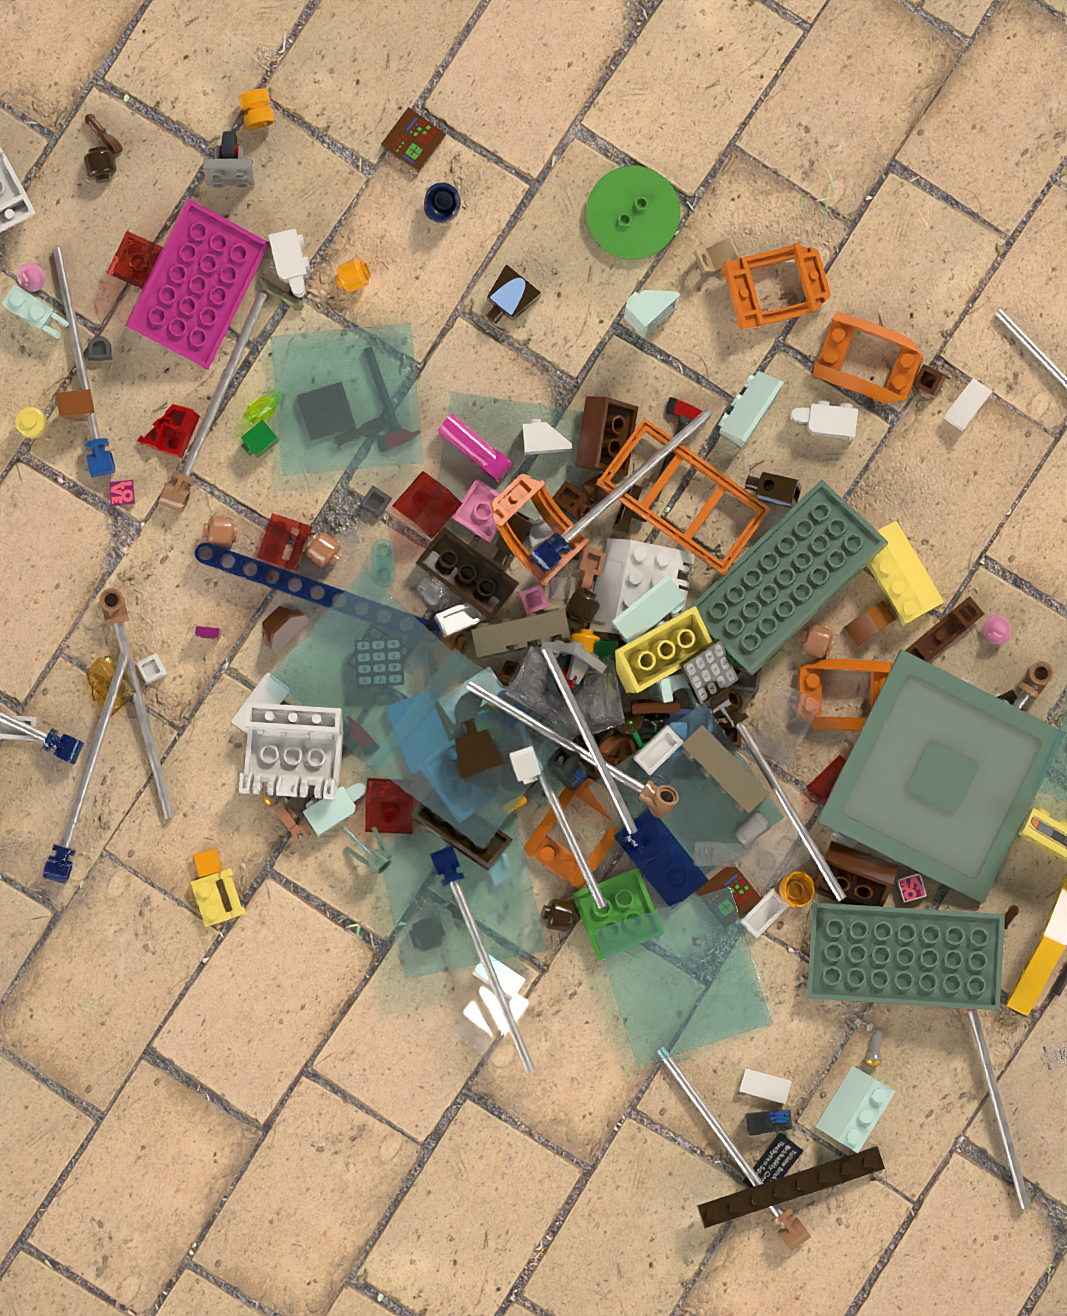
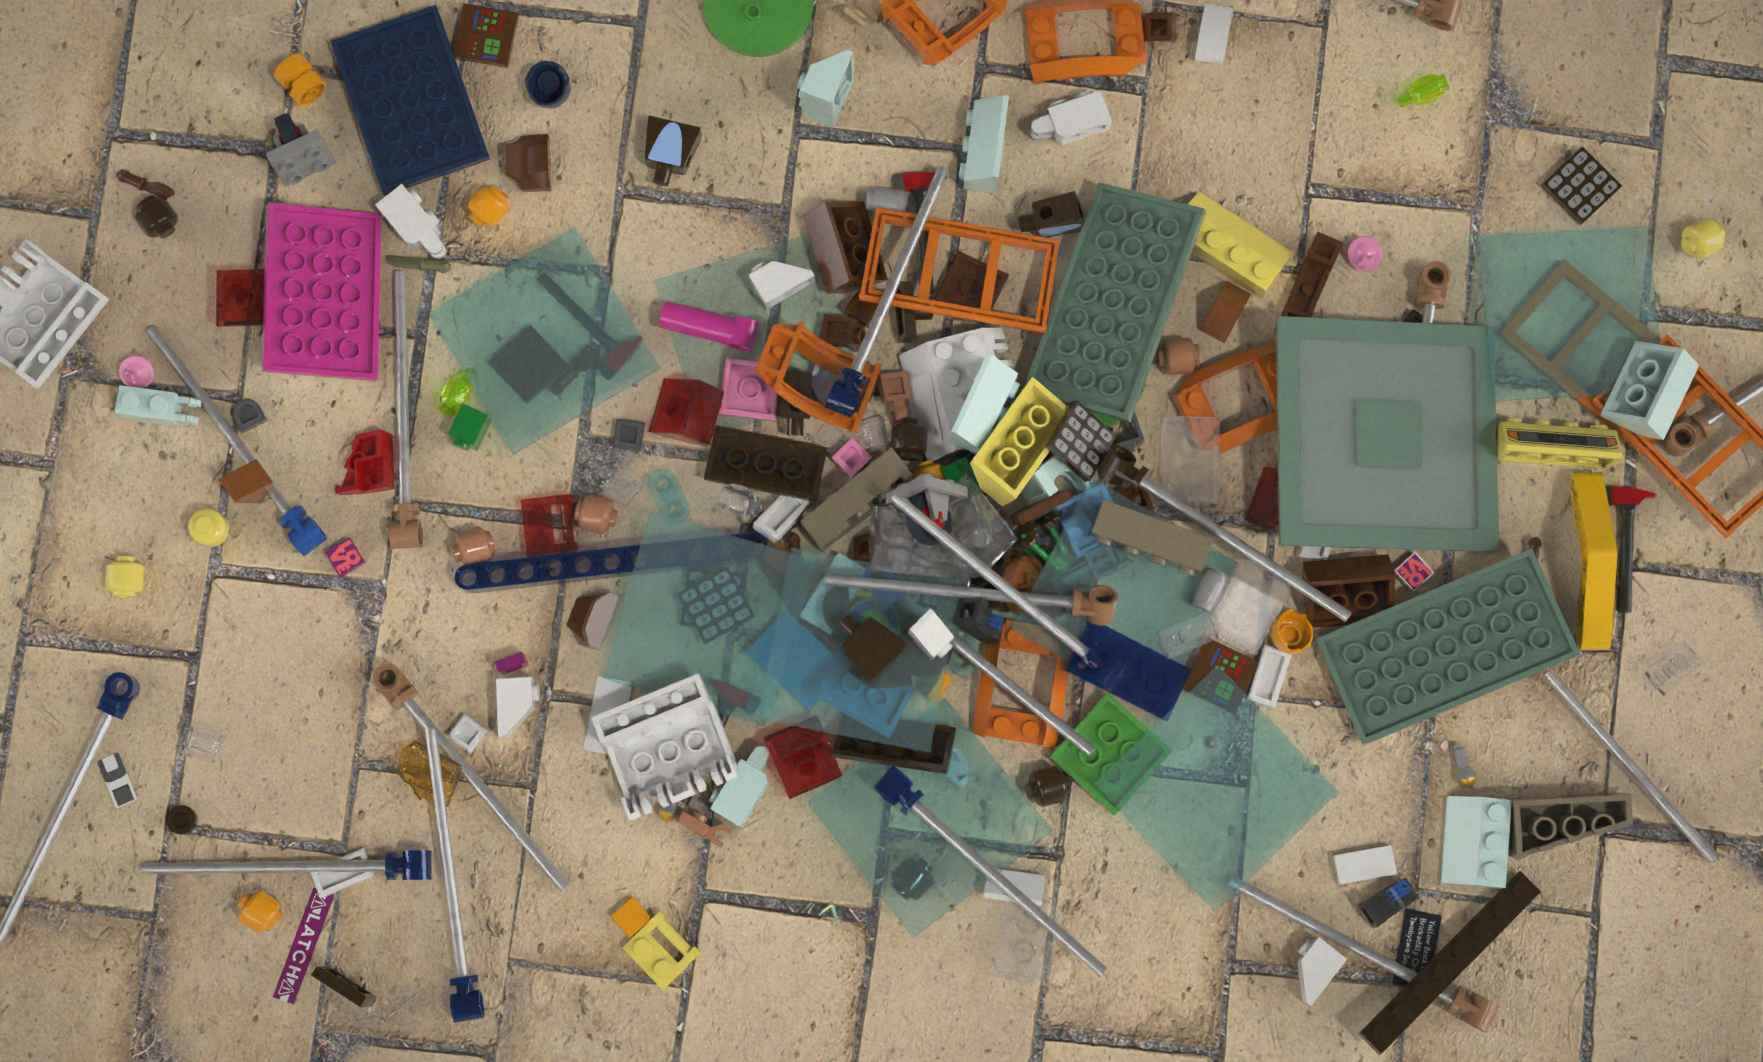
camera: 25 degrees left, 5 degrees down
sand green plant [342,826,392,874] -> none
white tile [633,724,684,775] -> none
none -> dark blue plate [330,5,491,196]
none -> white slope [496,677,540,739]
none -> reddish brown slope [505,134,551,192]
none -> light grey piece [866,187,908,212]
none -> reddish brown tile [934,251,1009,326]
none -> white slope [1297,937,1347,1006]
none -> dark tan wedge [1507,792,1633,859]

